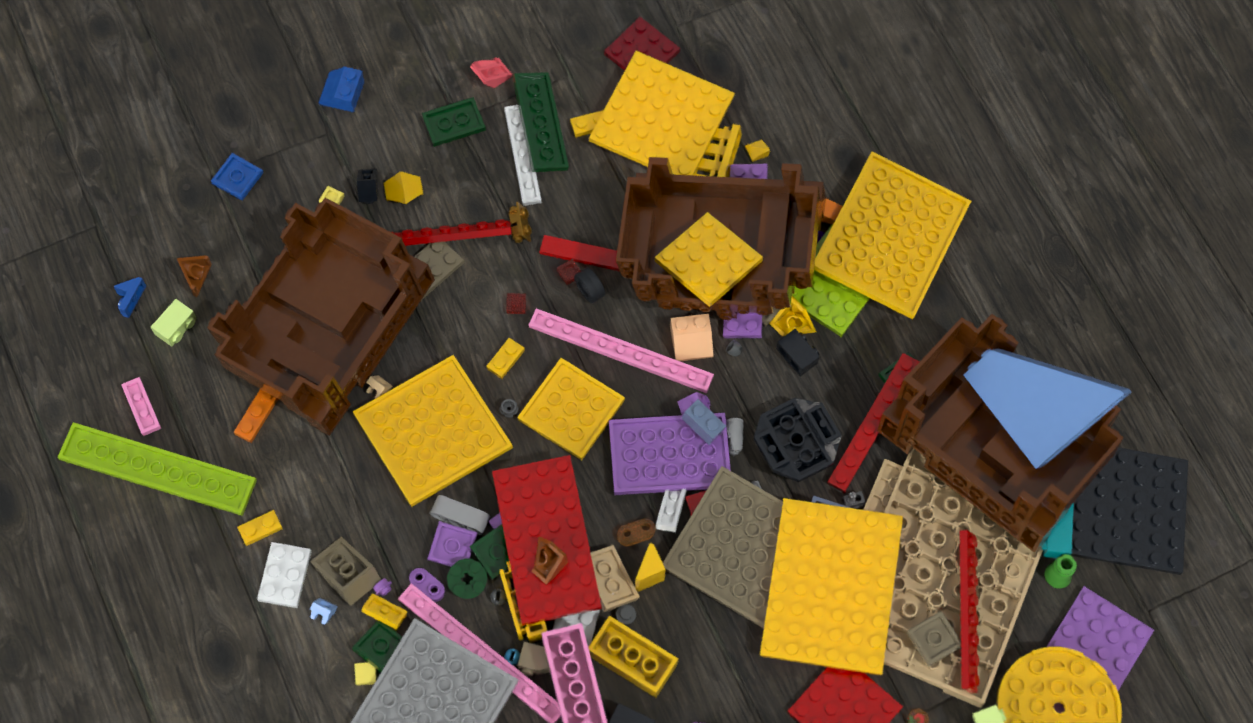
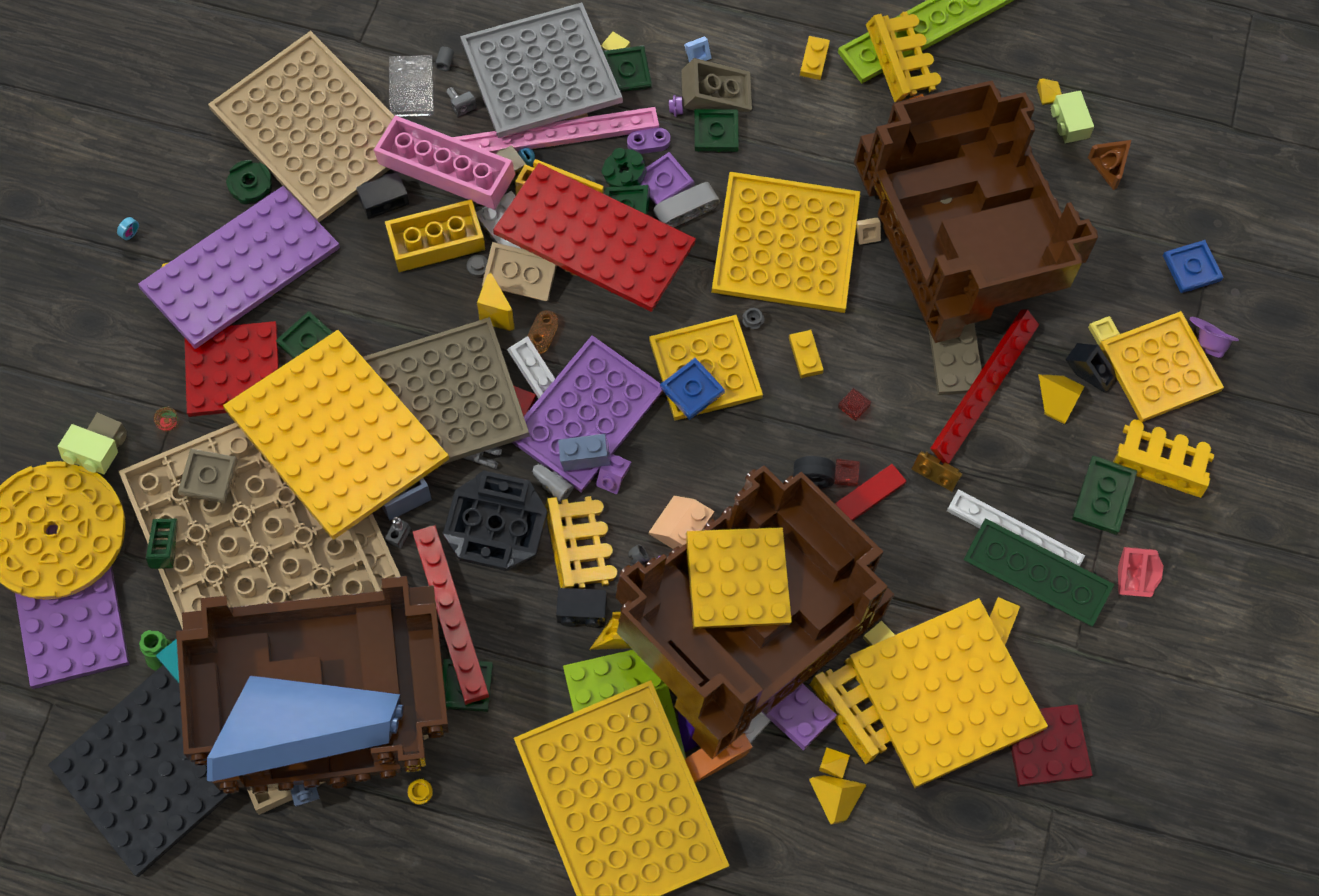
camera: 130 degrees right, 0 degrees up
blue slope [114,277,146,318] -> none
bright pink plate [121,377,161,436] -> none
white plate [257,542,311,608] -> none
blue slope [319,67,364,112] -> none
yellow plate [362,593,407,630] -> none
bright pink plate [529,308,714,393] -> none
dark orange slope [532,537,568,584] -> none
red plate [960,530,980,693] -> none
none -> dark green slope [146,518,178,569]
none -> dark green plate [276,311,333,359]
none -> yellow fence [545,496,617,589]
none -> blue plate [660,358,725,420]
none -> dark green plate [694,109,739,152]
none -> yellow slope [809,775,867,825]
none -> yellow fence [866,11,941,102]
none -> yellow slope [1037,79,1062,105]
none -> yellow plate [1099,311,1224,422]
none -> yellow fence [1113,420,1214,498]
none -> medium lavender piece [1190,317,1239,358]

